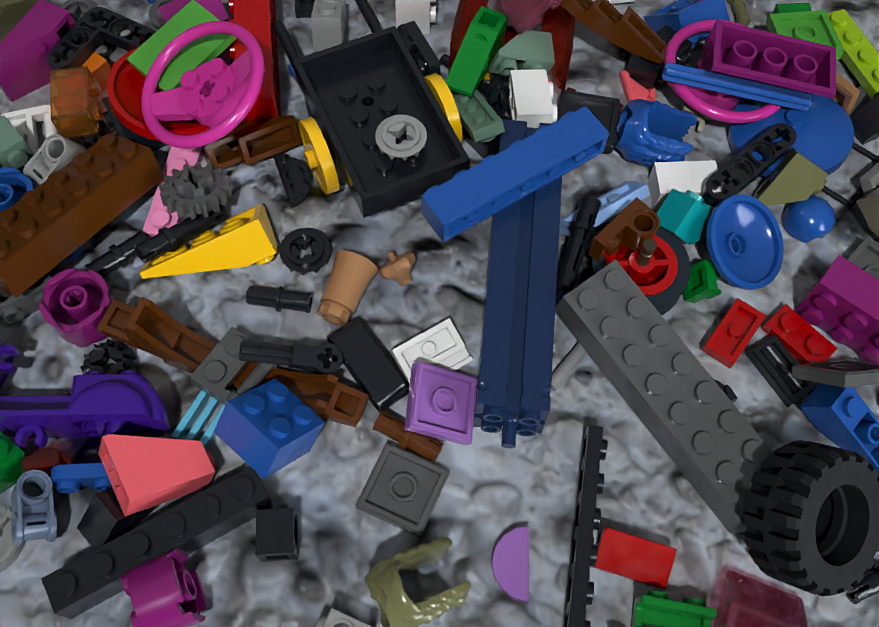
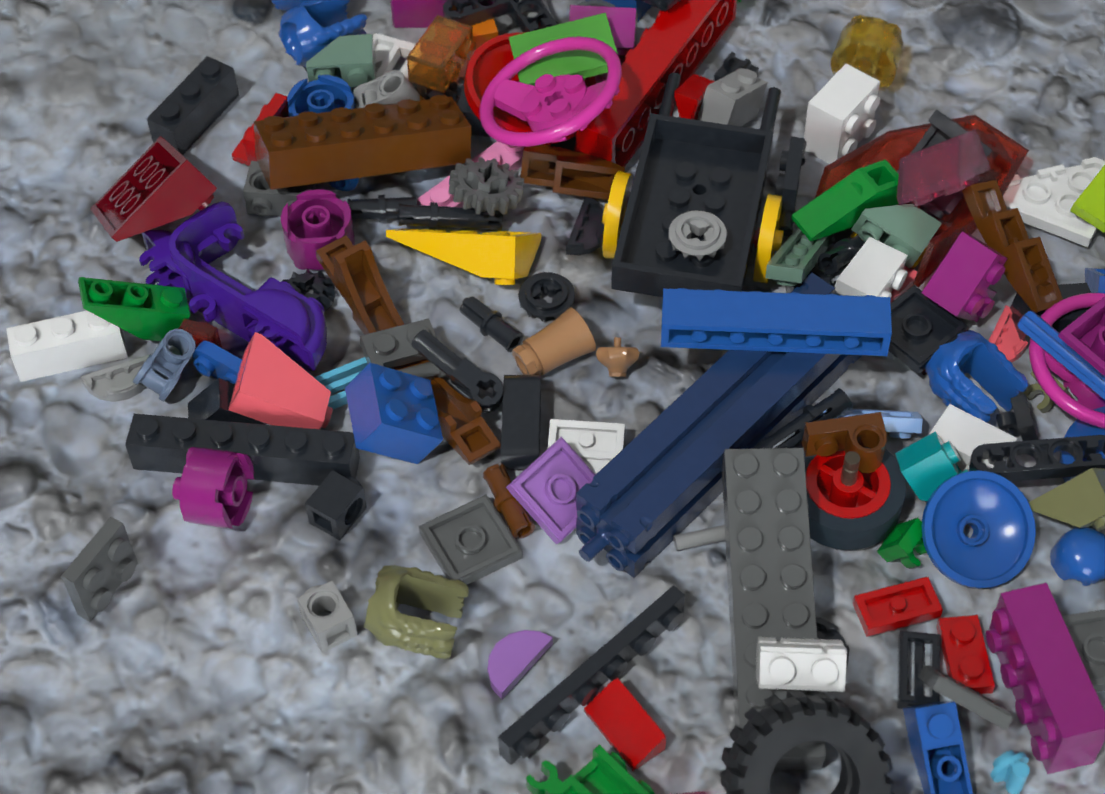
camera: 40 degrees right, 10 degrees down
none -> red slope [674,74,715,120]
none -> white brick [756,637,846,692]
none -> magenta brick [922,231,1008,322]
none -> black tile [996,394,1039,441]

